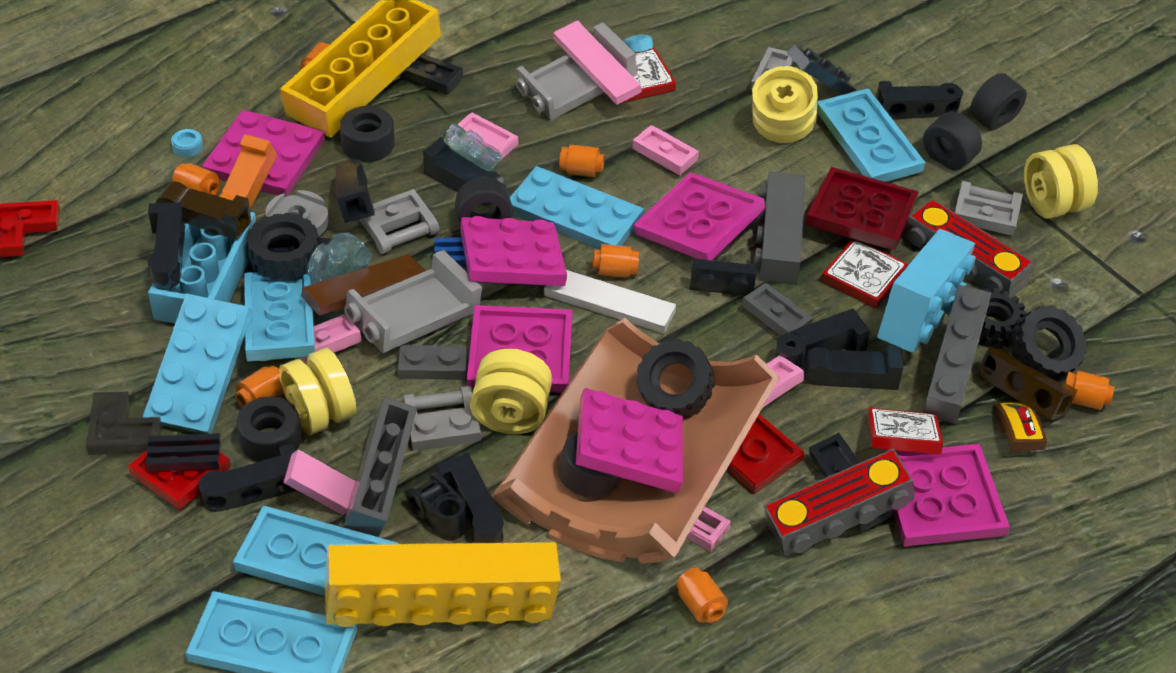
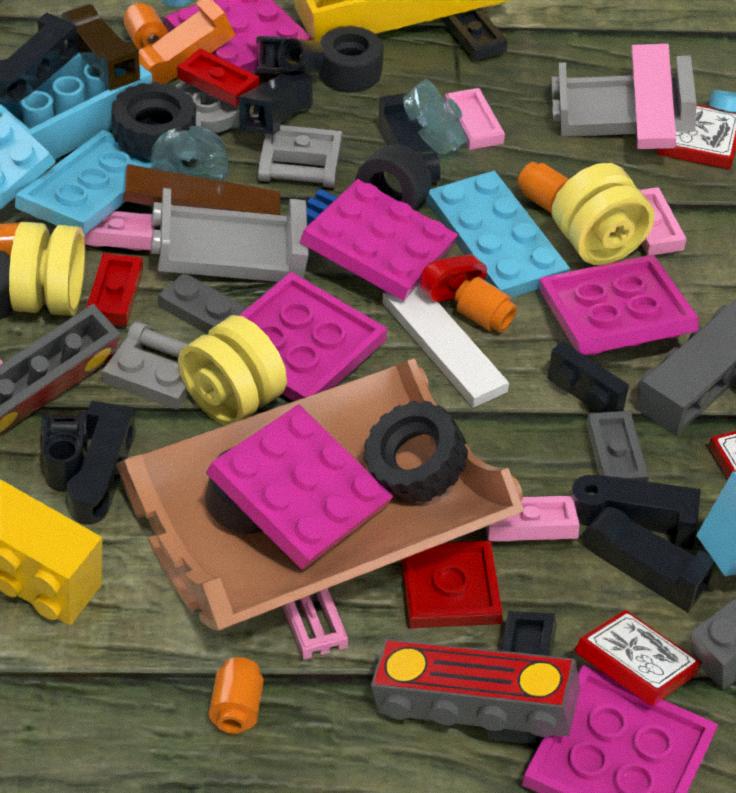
camera: 35 degrees right, 0 degrees up
none -> red plate [86,253,143,326]
none -> red plate [177,48,259,107]
none -> black piece [254,36,325,75]
none -> red plate [420,254,487,302]
none -> light yellow wheel [552,163,655,265]

